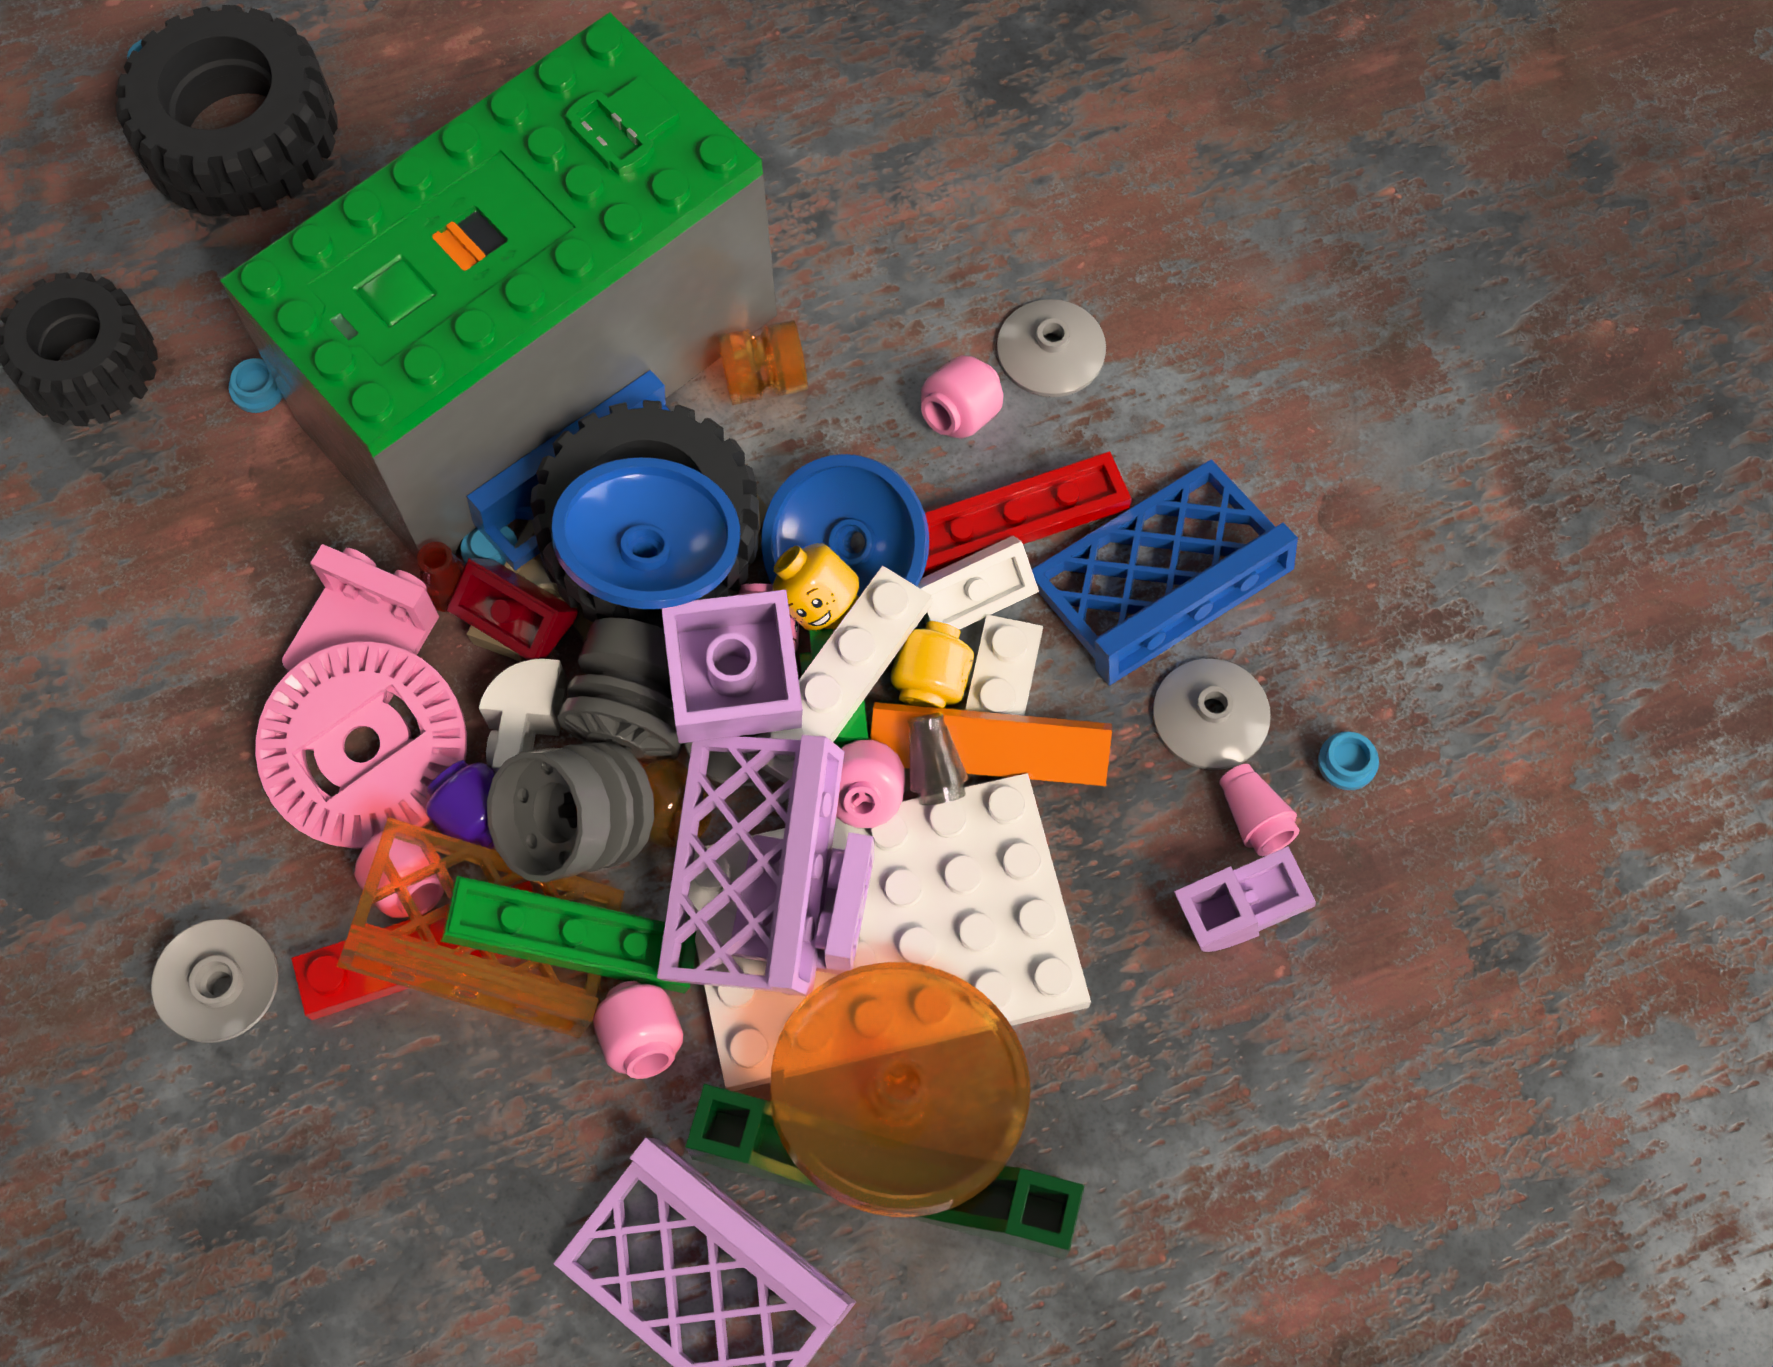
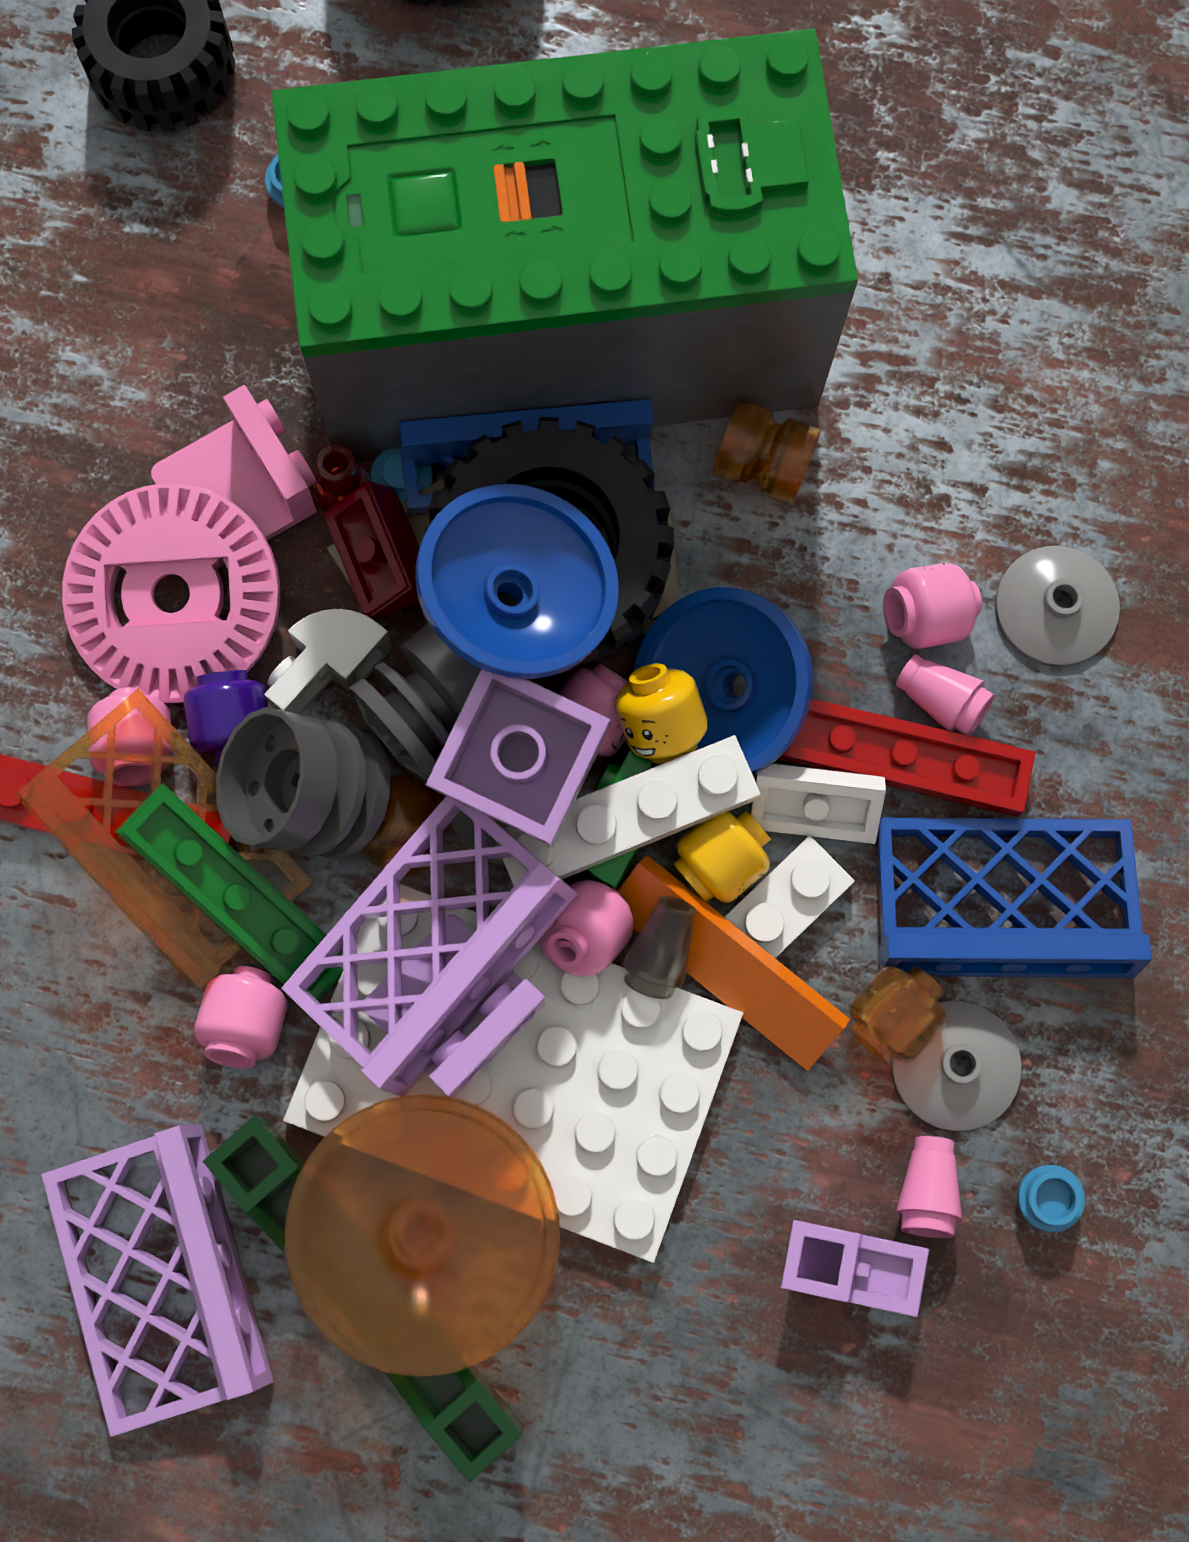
camera: 30 degrees right, 10 degrees up
none -> clear orange head [849,966,947,1065]
none -> bright pink cone [896,654,995,736]

